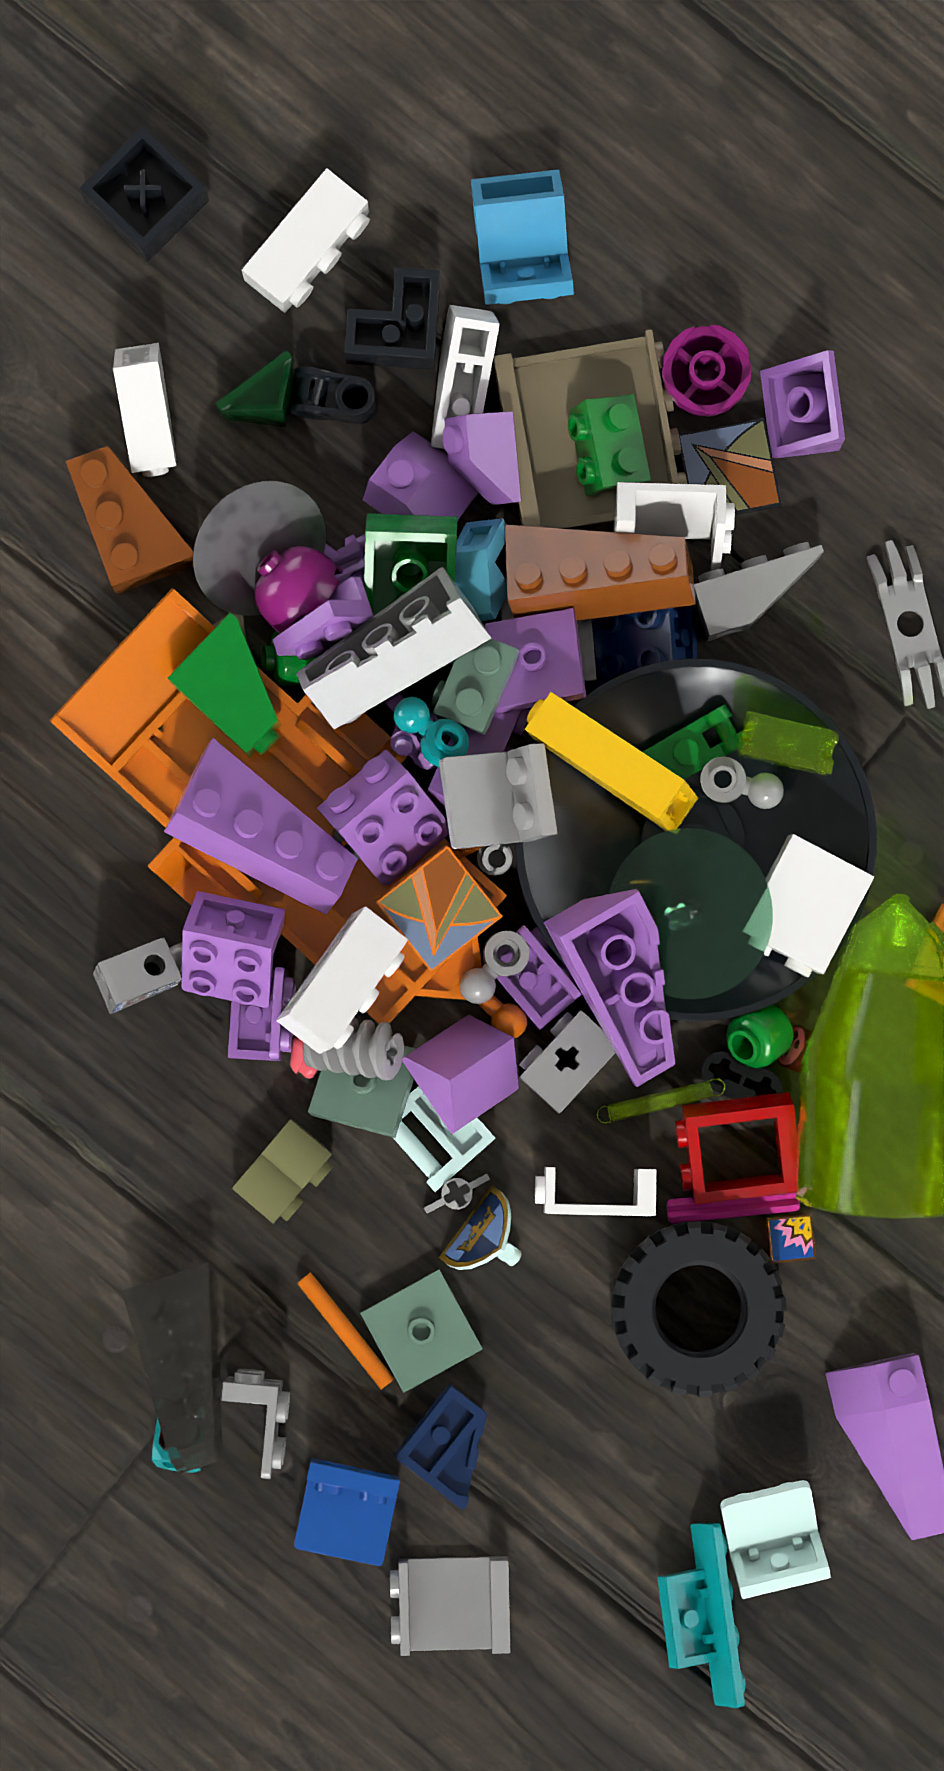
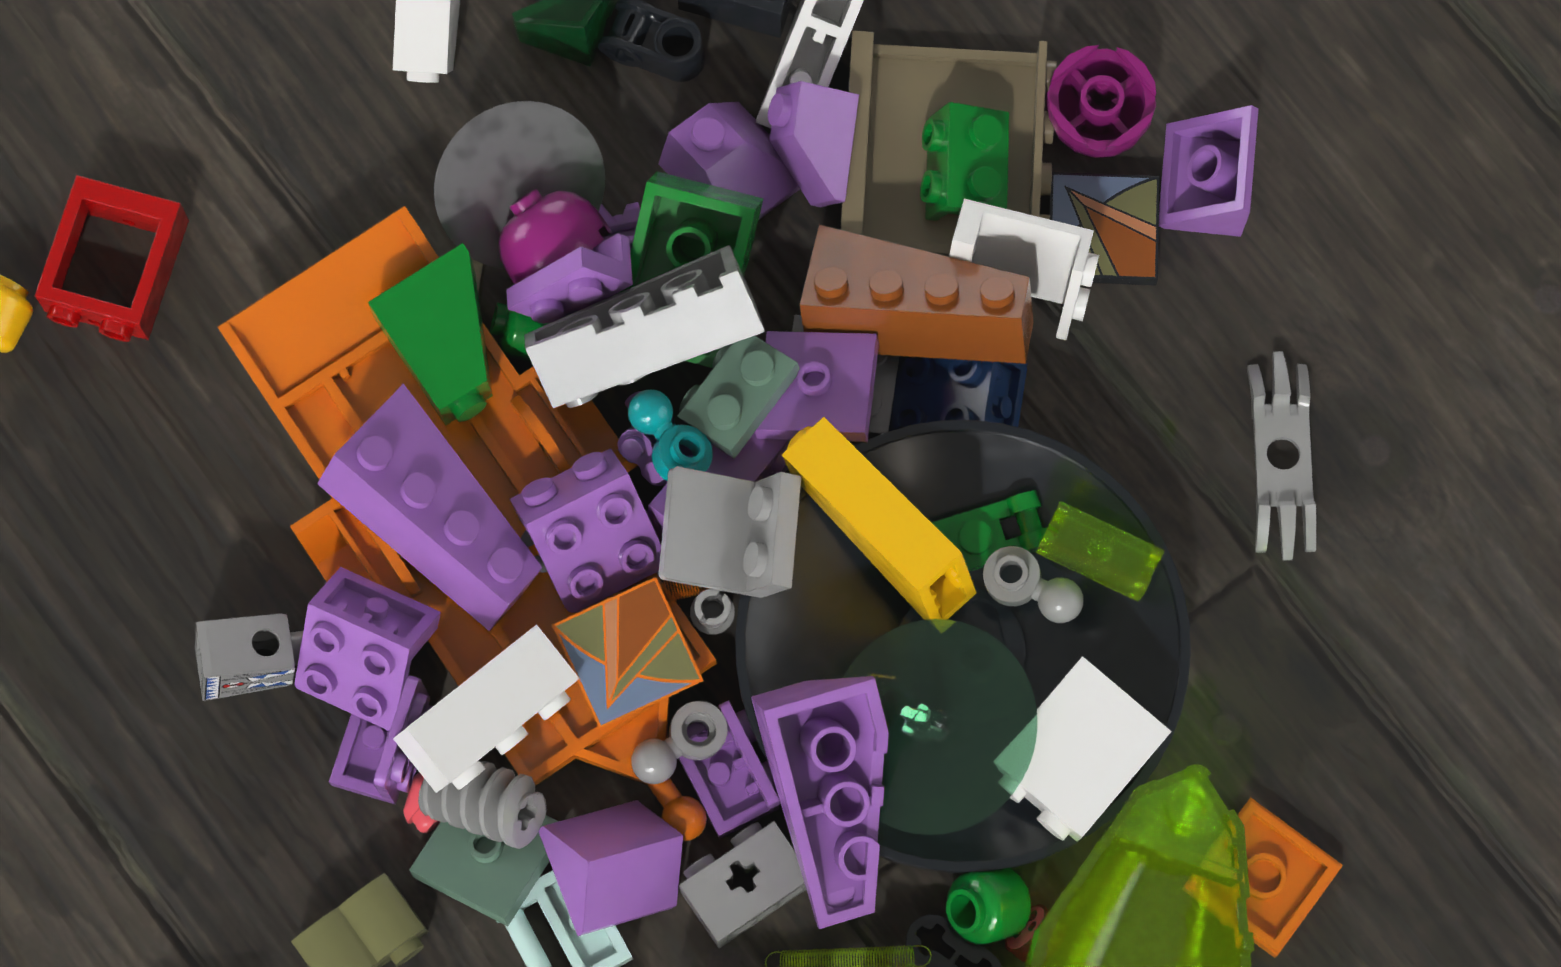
camera: 15 degrees right, 10 degrees down
dark orange wedge [66,446,193,594] -> none
medium azure slope [455,518,507,621] -> none
light grey slope [694,542,824,642] -> none

